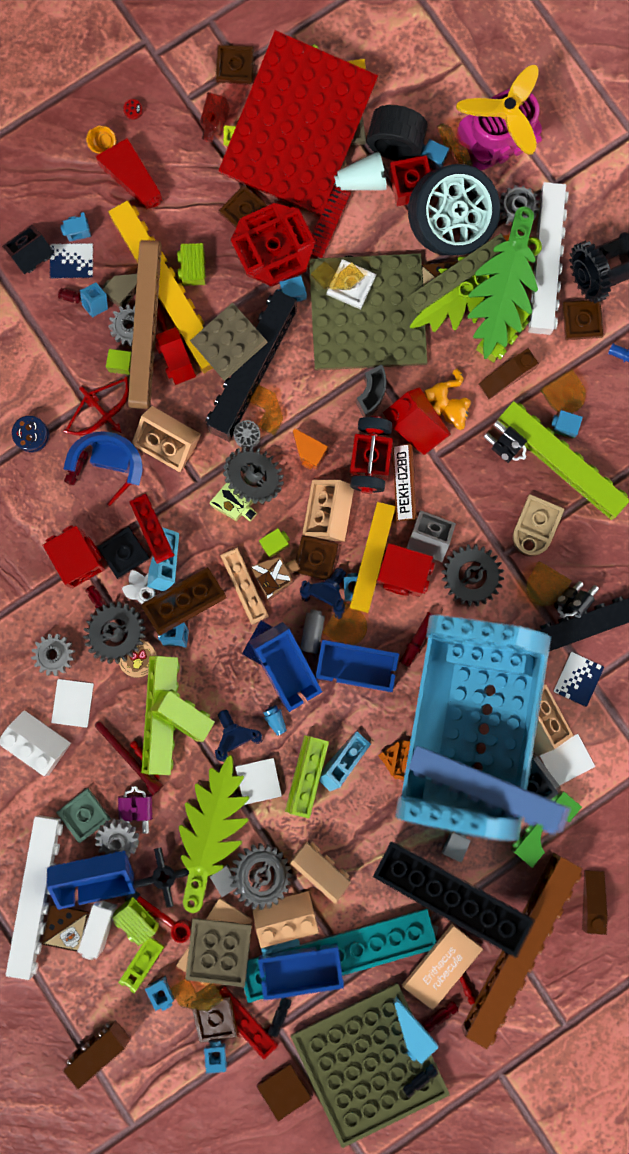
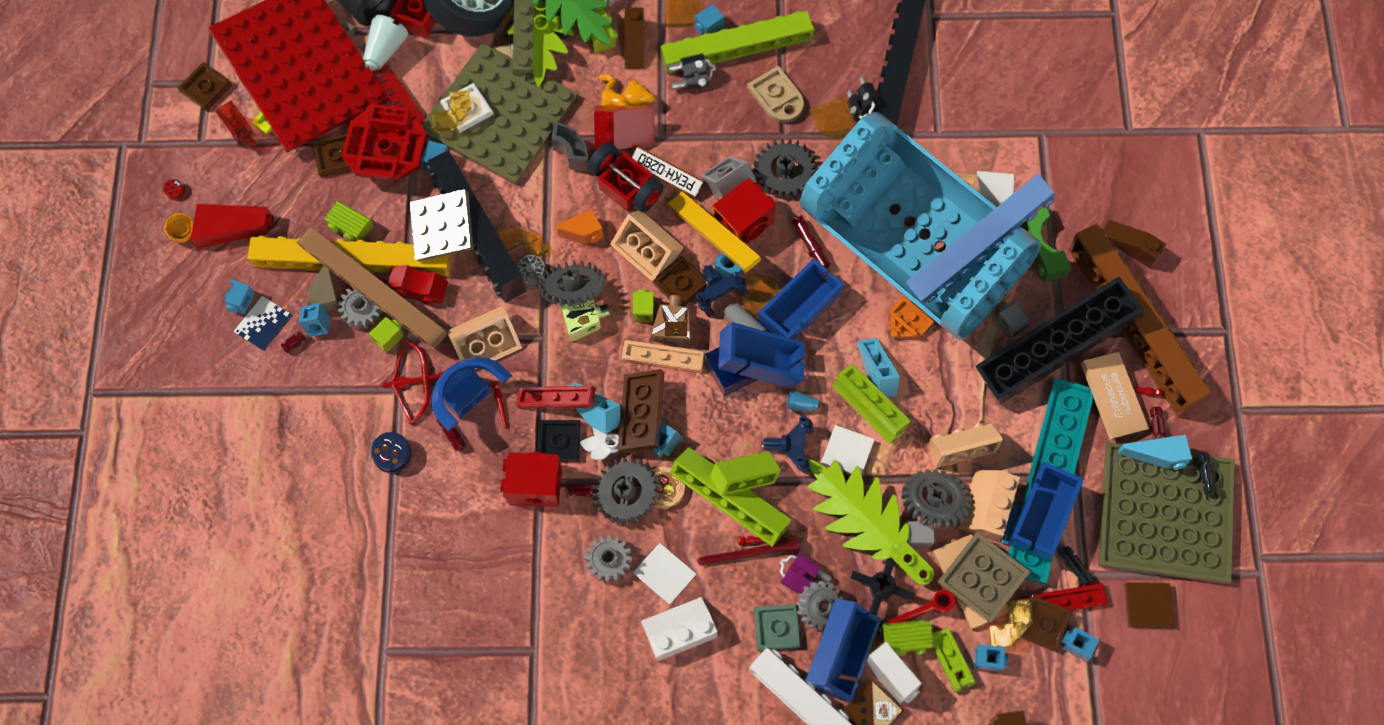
camera: 55 degrees left, 15 degrees down
black slope [2,224,55,275] -> none
sticker [554,652,604,707] -> none

